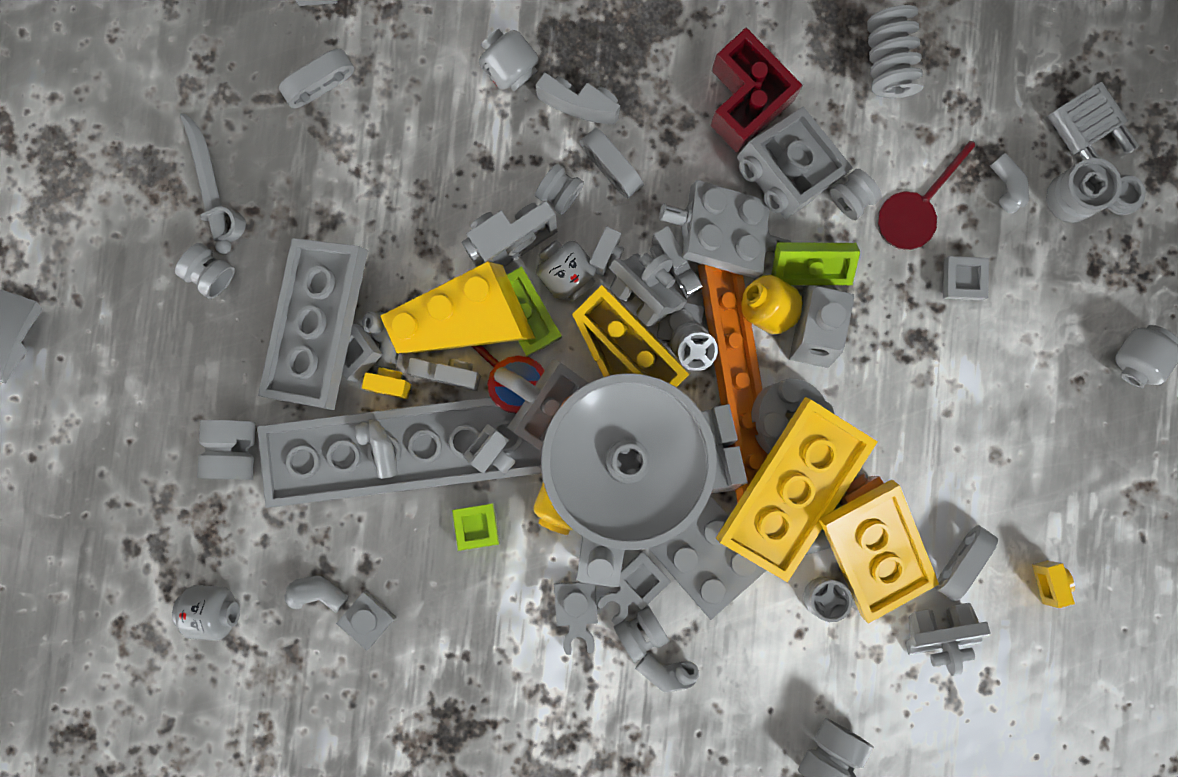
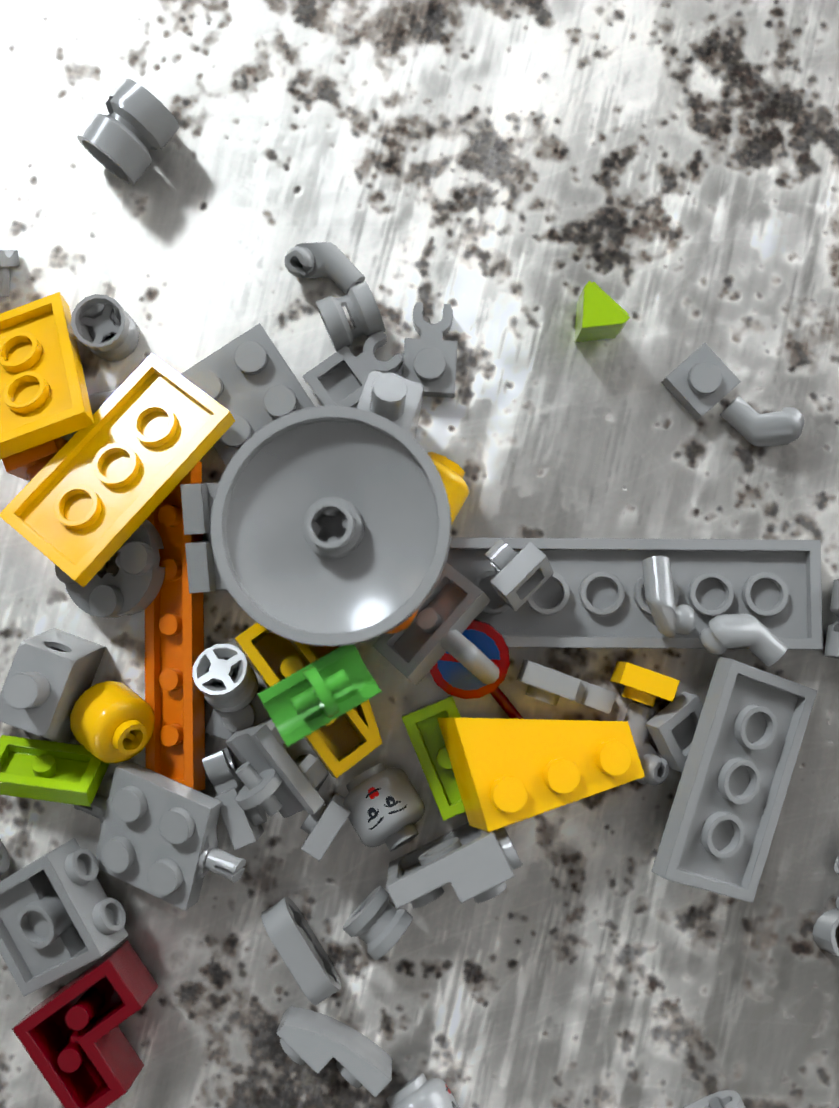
camera: 170 degrees left, 0 degrees up
lime plate [452,503,500,551] -> none
none -> bright green hips [258,644,382,747]
none -> lime slope [574,281,630,343]
none -> light grey arm [700,613,788,667]

